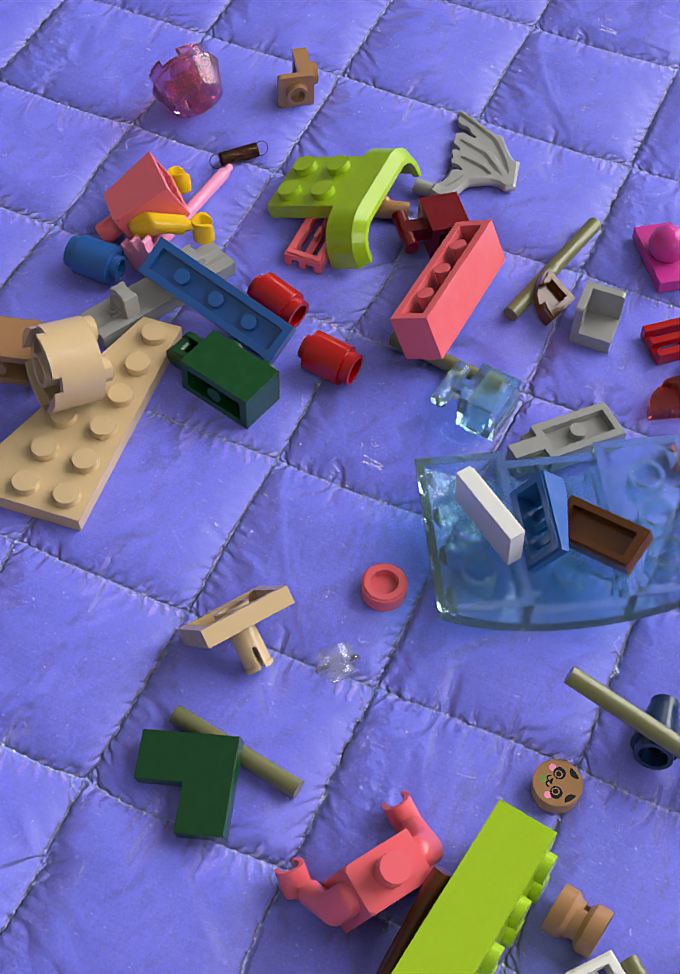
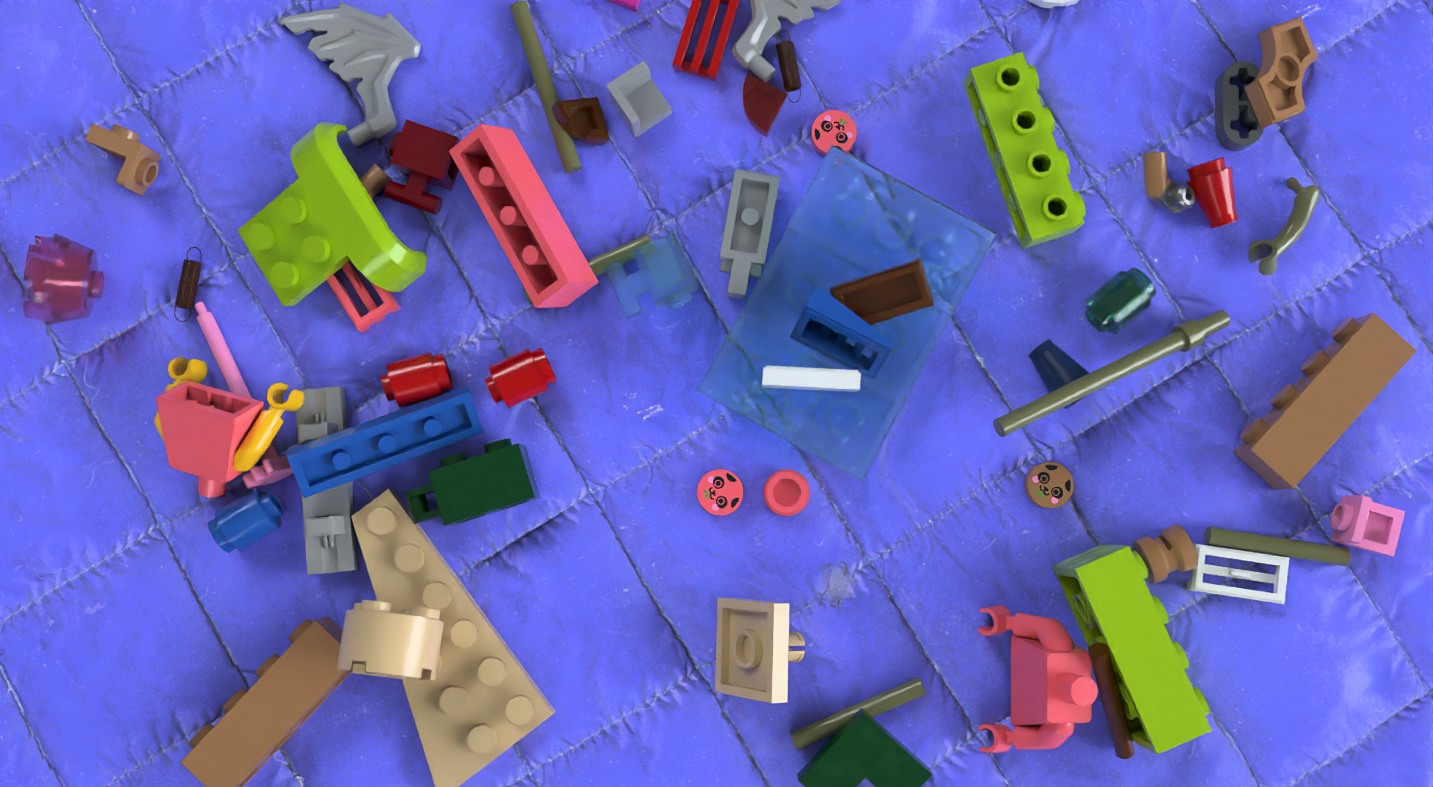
camera: 50 degrees left, 30 degrees up
none -> coral tile [697,469,743,516]

